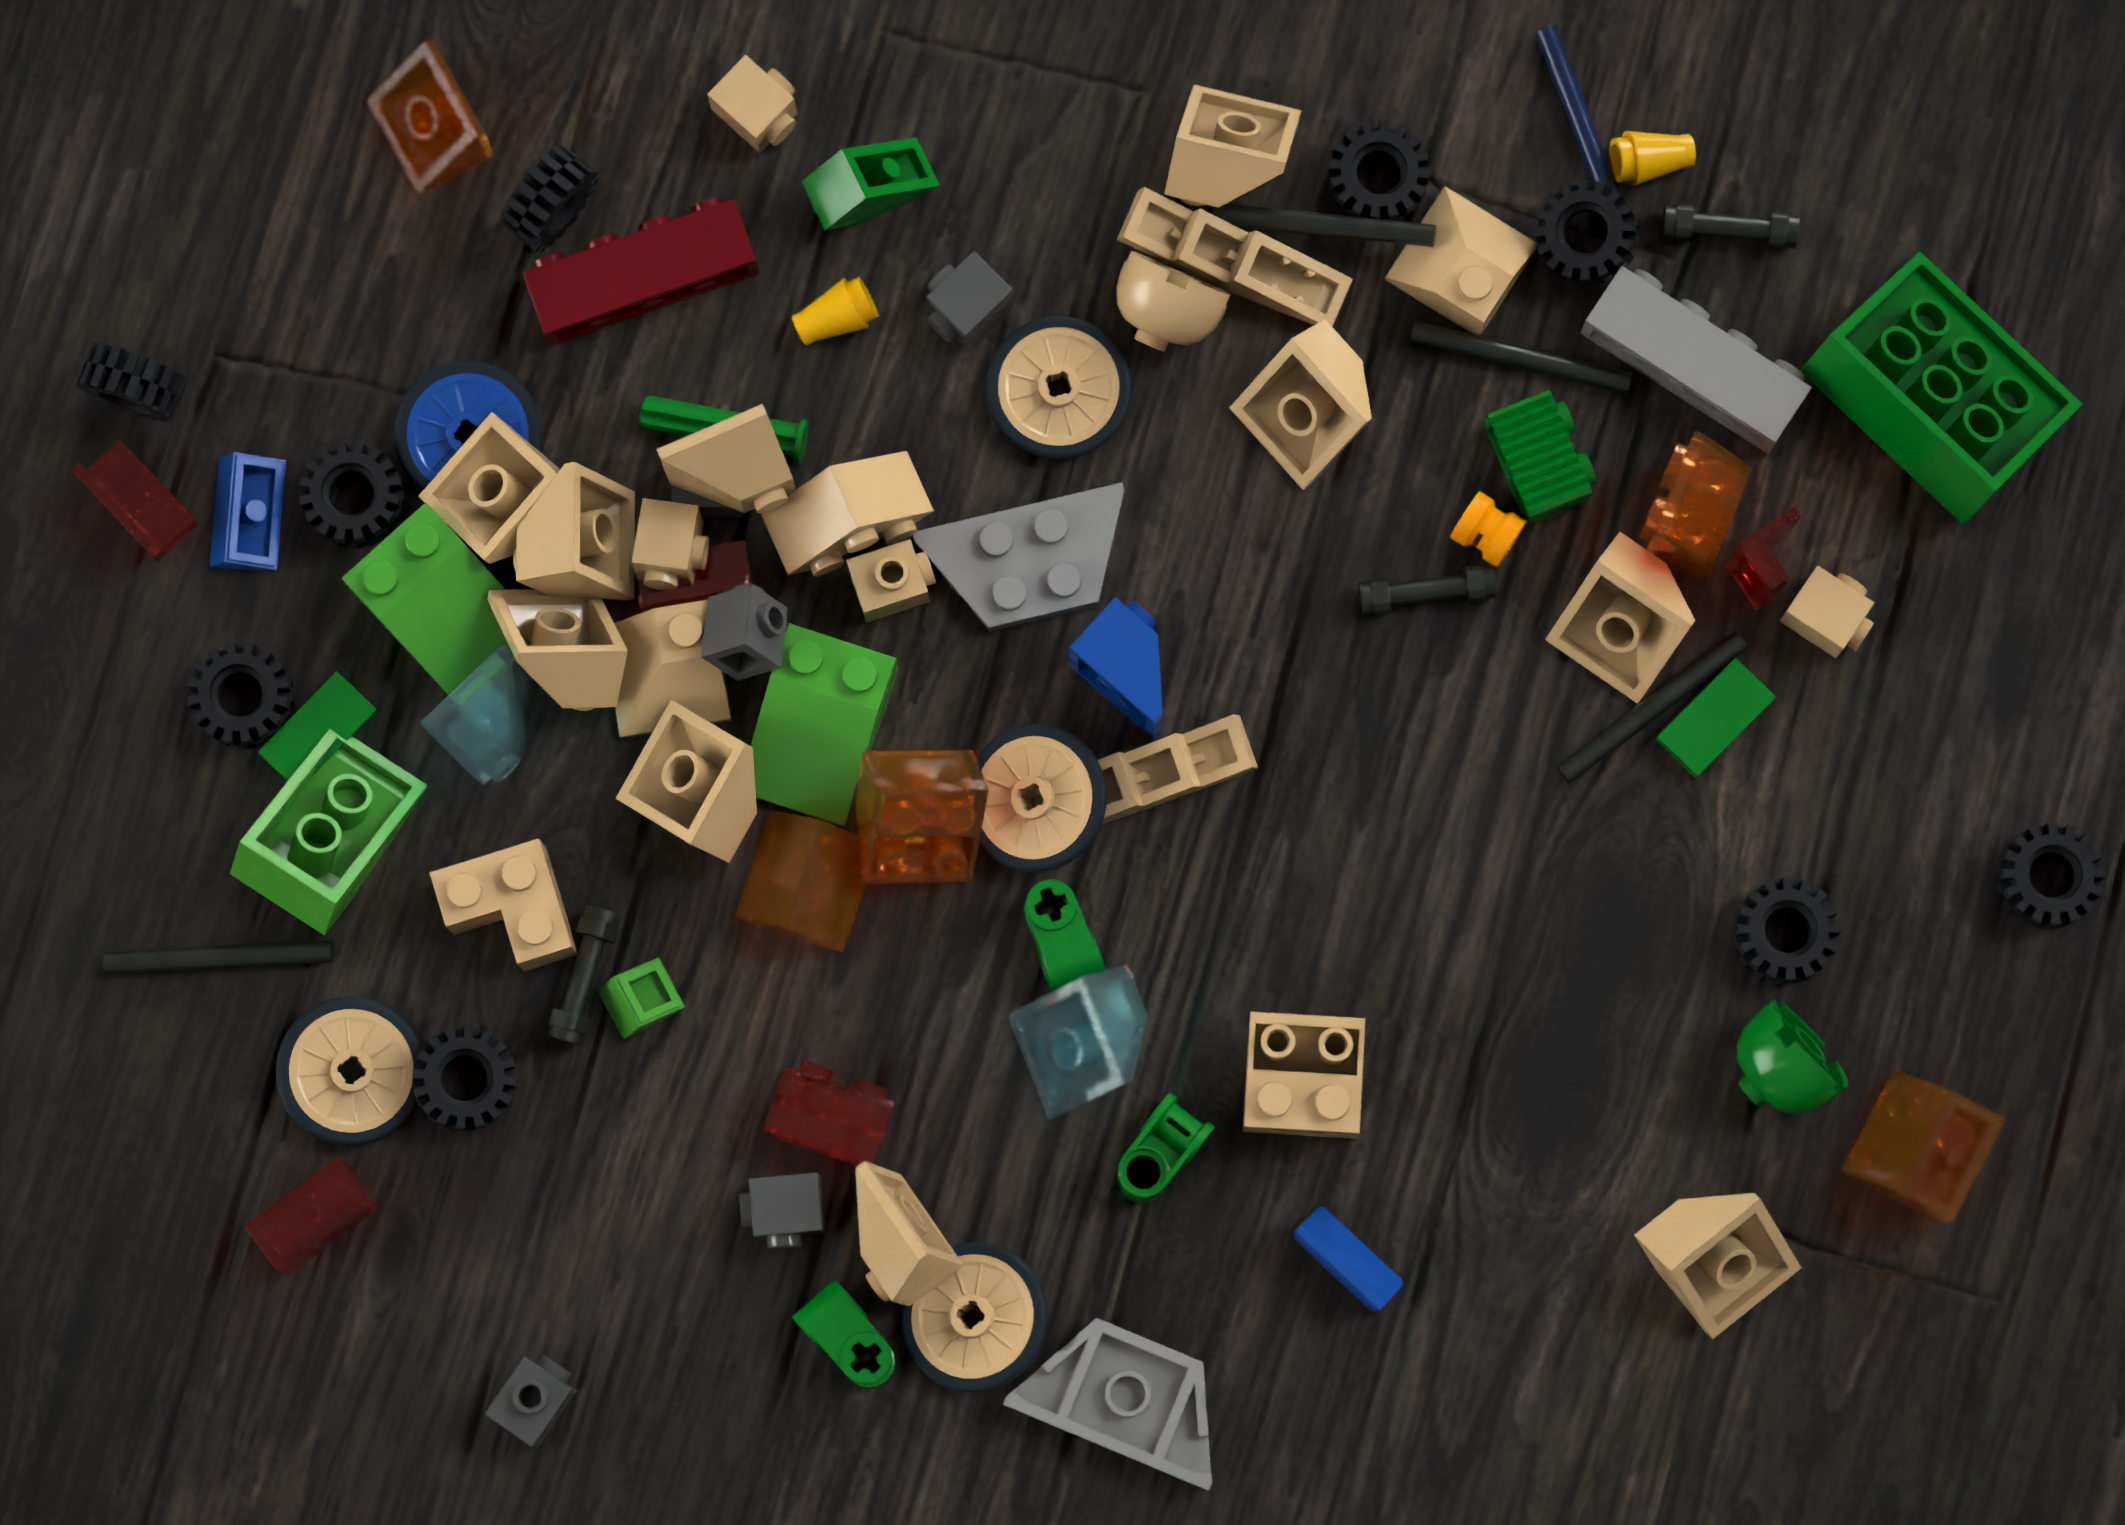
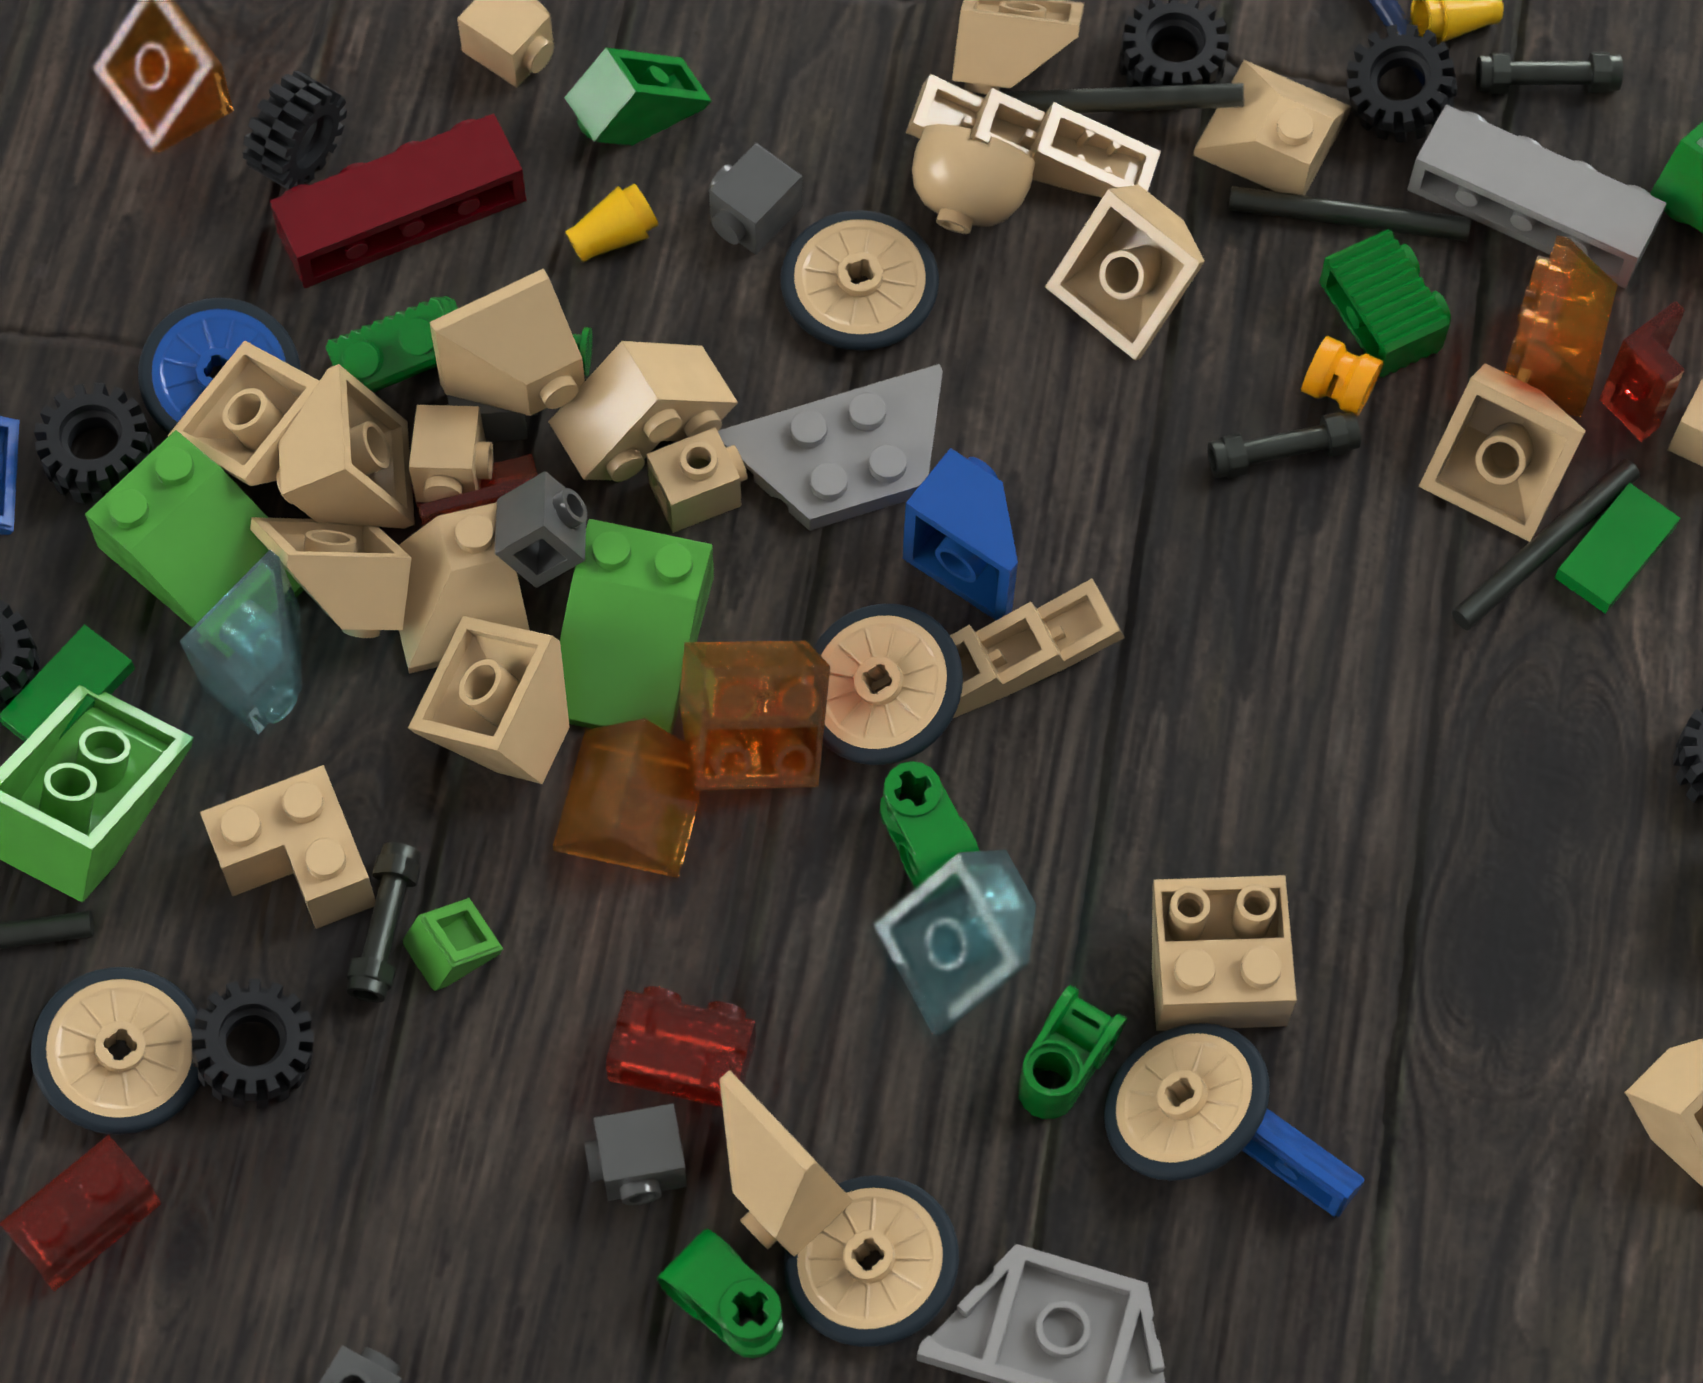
camera: 10 degrees left, 15 degrees down
none -> green brick [325,296,458,393]
none -> tan wheel [1104,1023,1270,1181]

